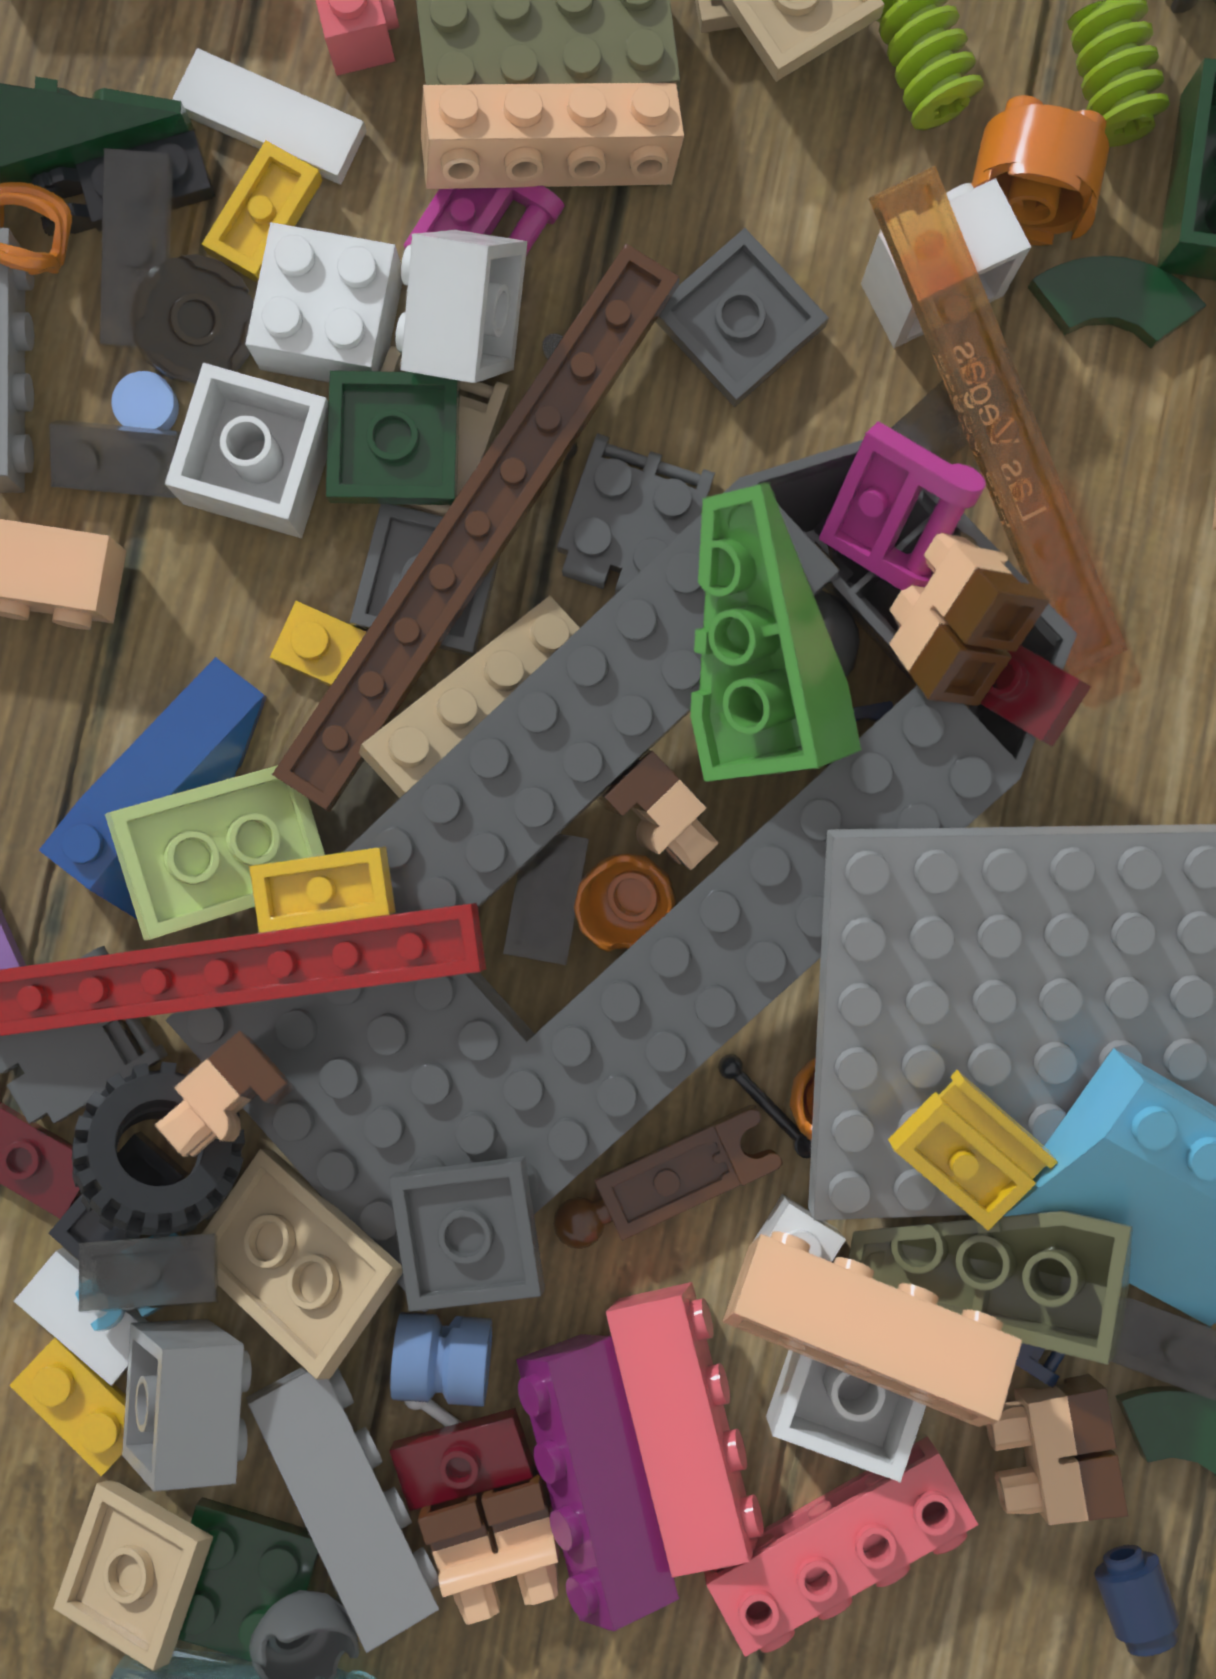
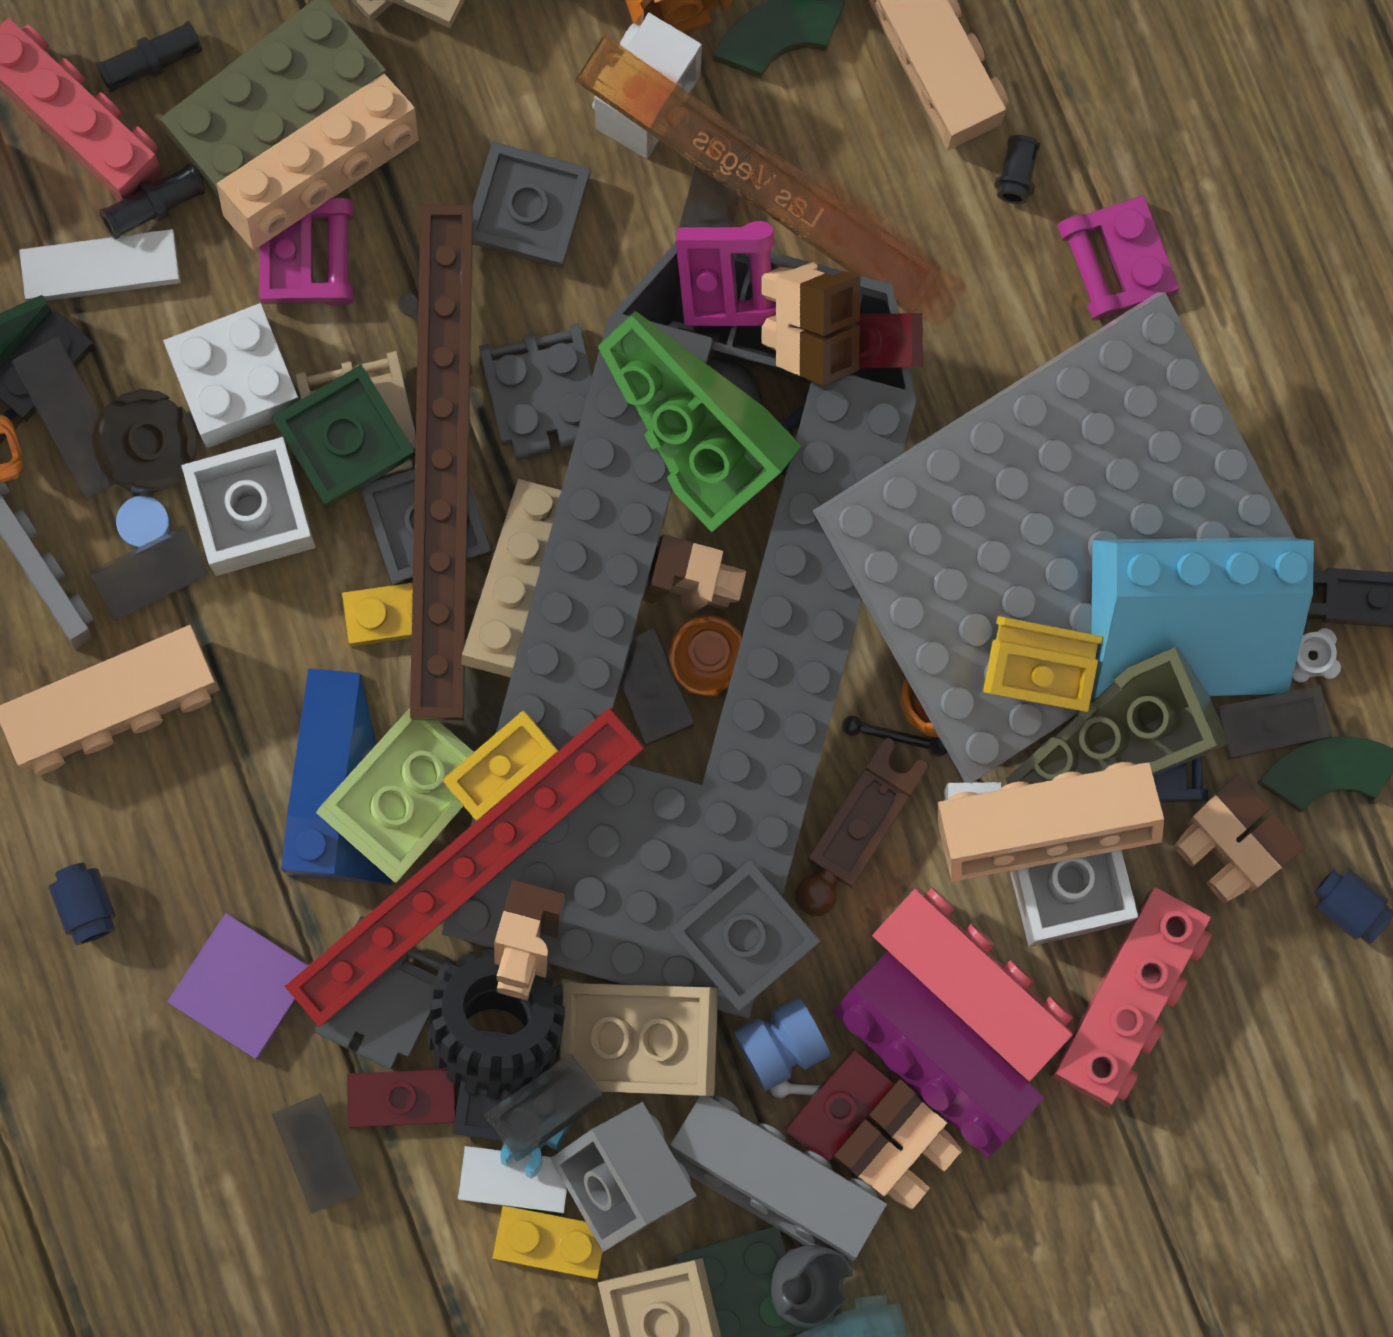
camera: 40 degrees left, 5 degrees down
yellow plate [202,140,323,283] -> none
white brick [395,230,527,383] -> none
none -> black pin [99,163,205,240]

